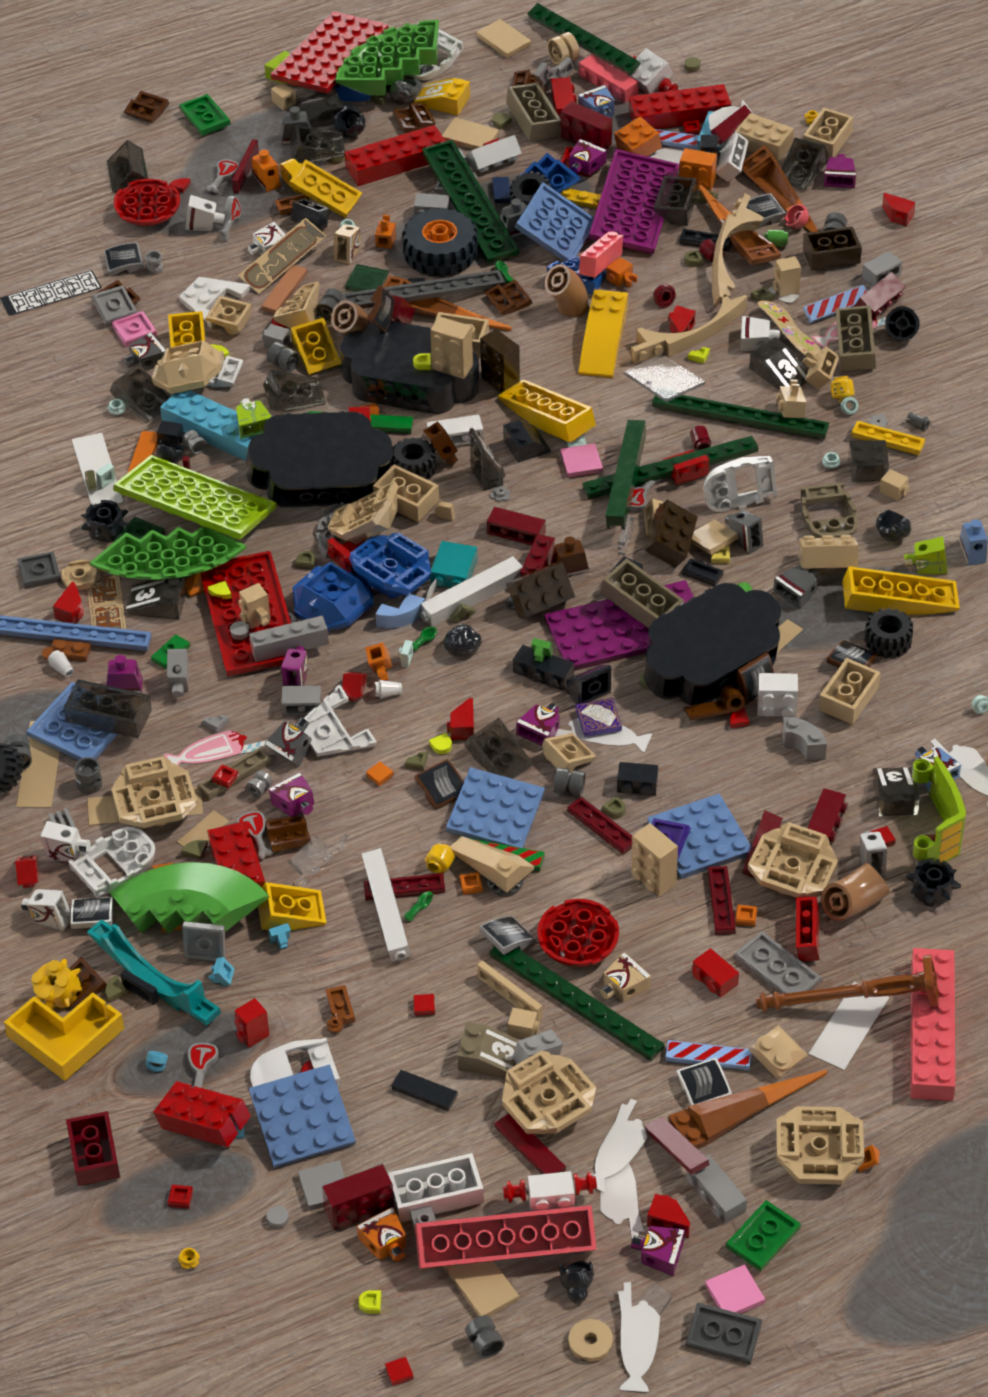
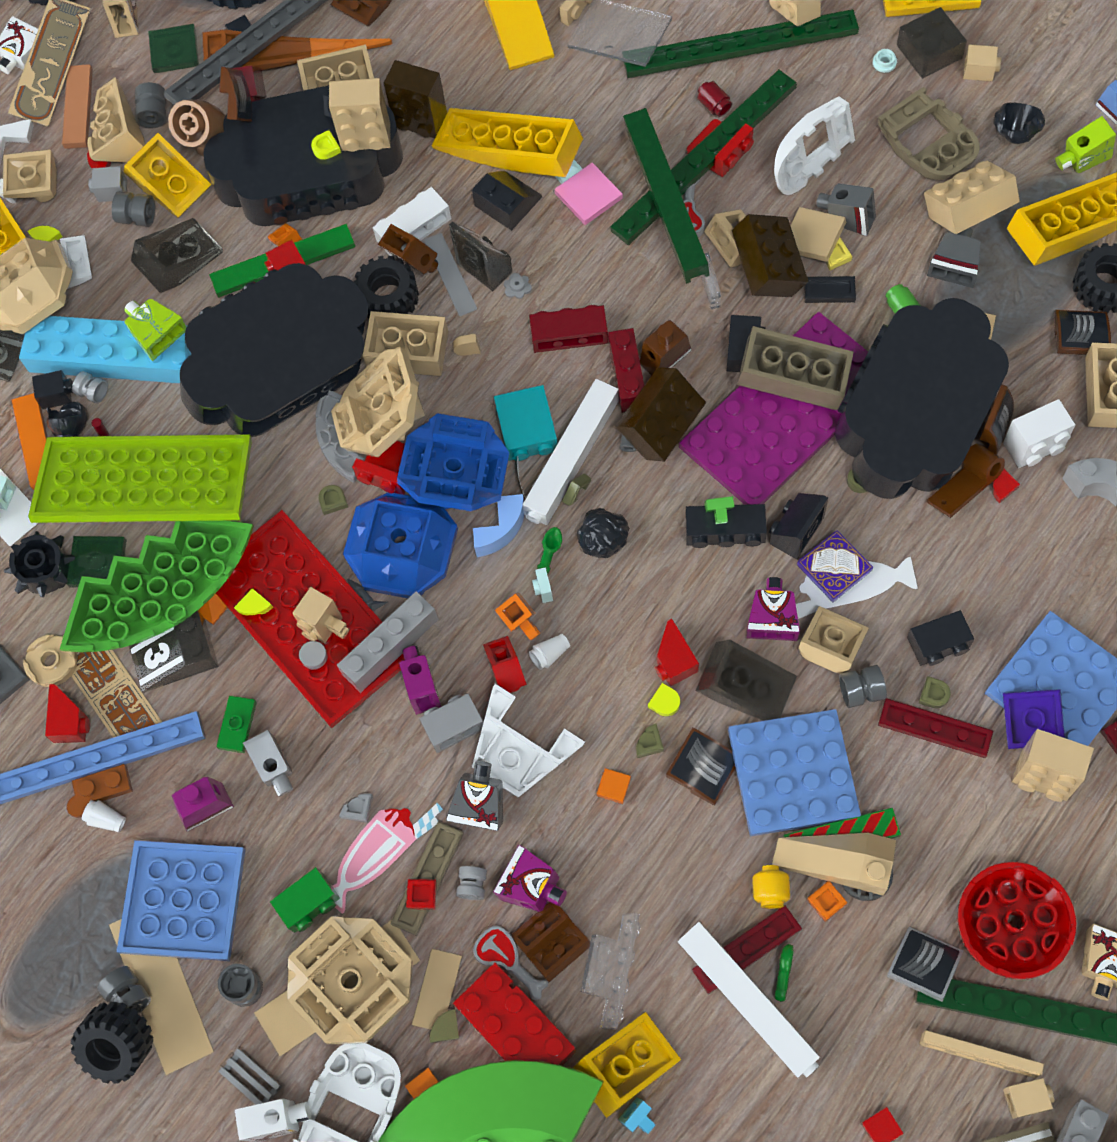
camera: 20 degrees left, 20 degrees up
clear smoke brick [63,679,152,738] -> none
none -> green brick [270,867,340,933]
none -> light grey sticker [424,233,477,316]

